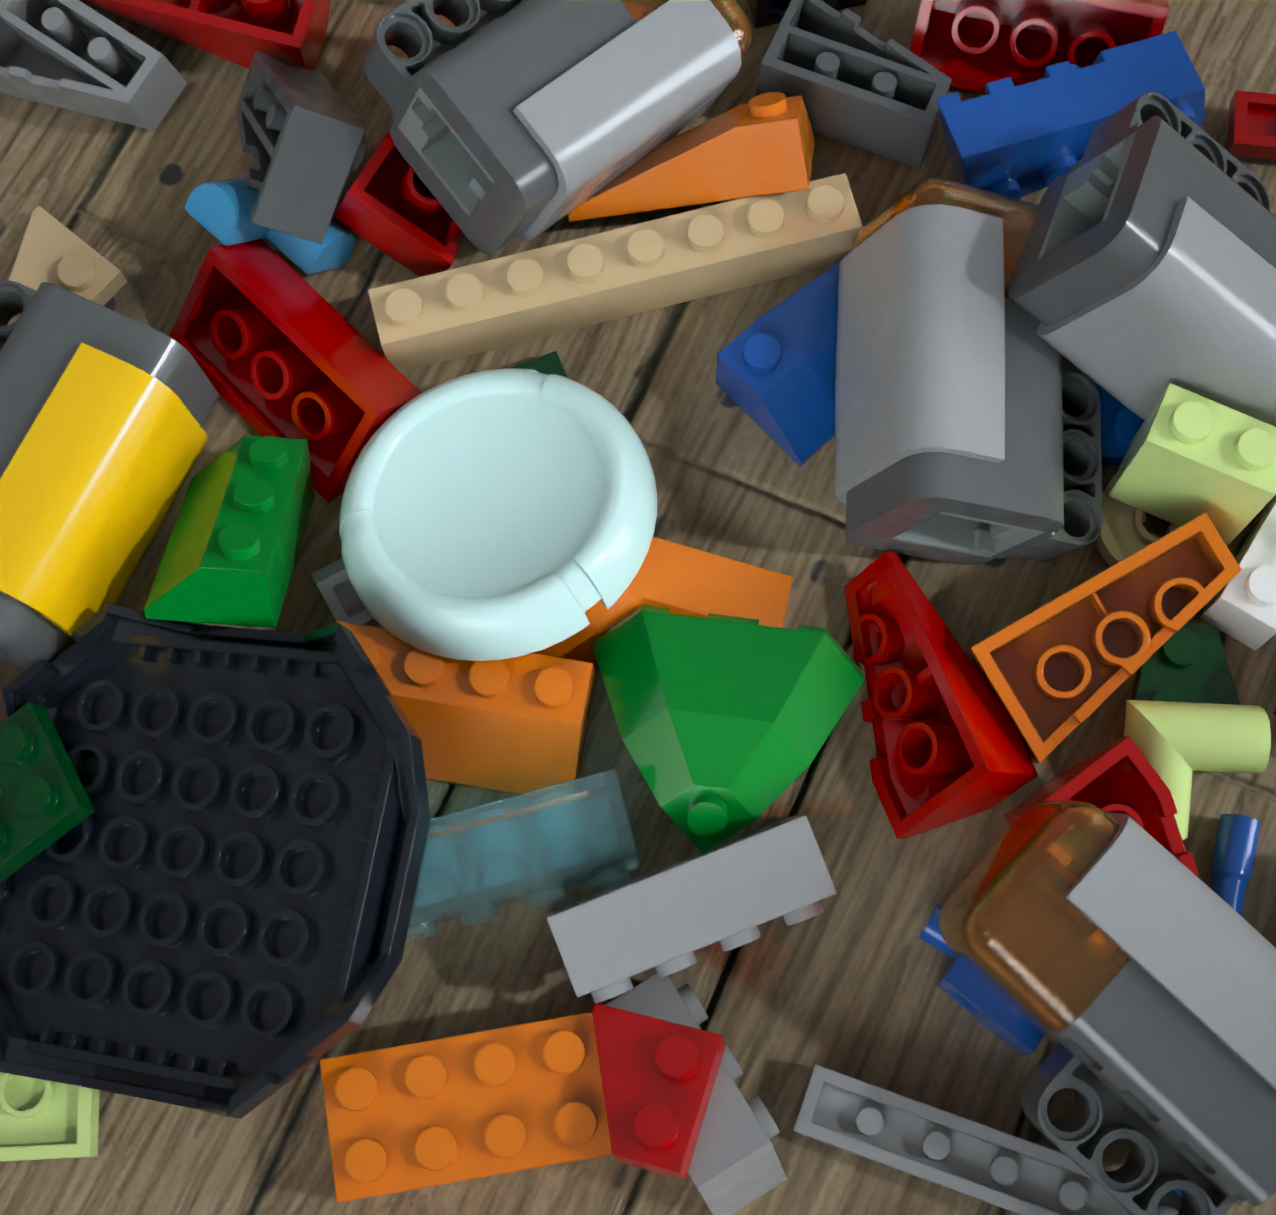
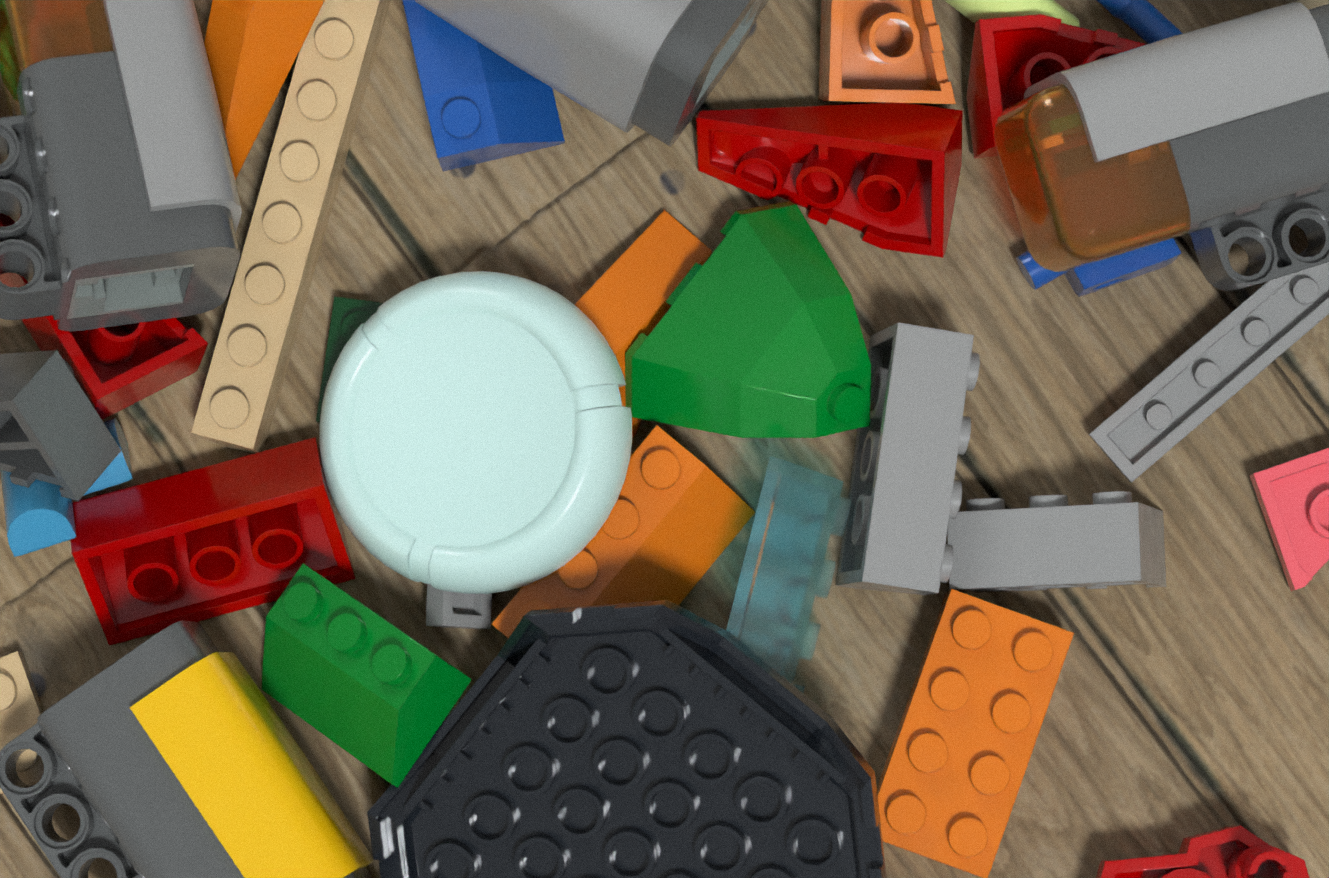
camera: 60 degrees left, 10 degrees up
red wing [592,1003,726,1181] -> none

